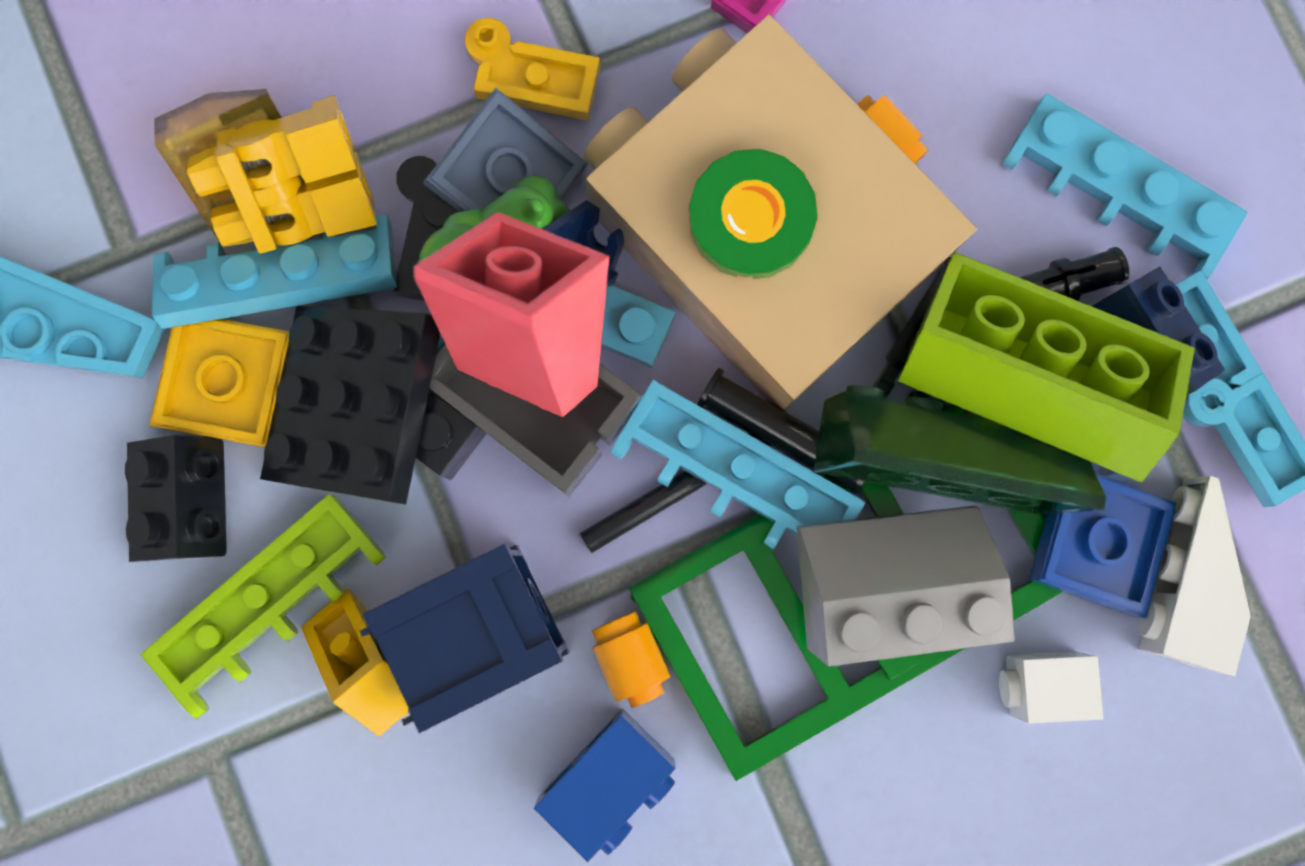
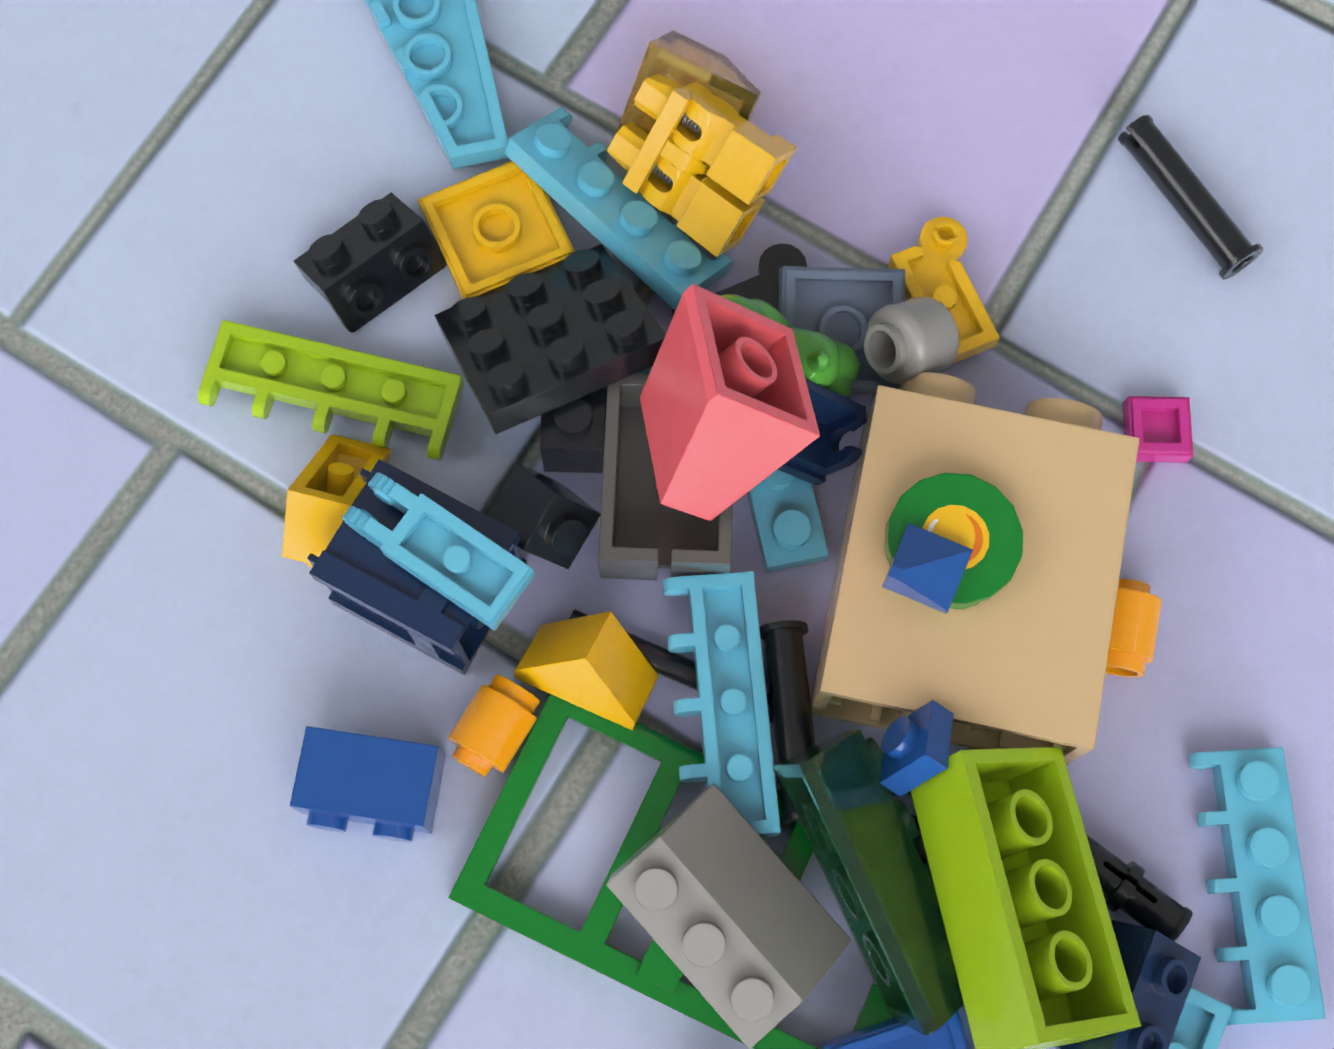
camera: 55 degrees right, 10 degrees down
none -> medium azure hinge [342,472,535,631]
none -> black brick [485,462,601,569]
none -> yellow slope [514,611,658,730]
none -> light grey head [864,297,959,385]
none -> blue plate [879,700,954,797]
none -> blue slope [882,523,973,614]

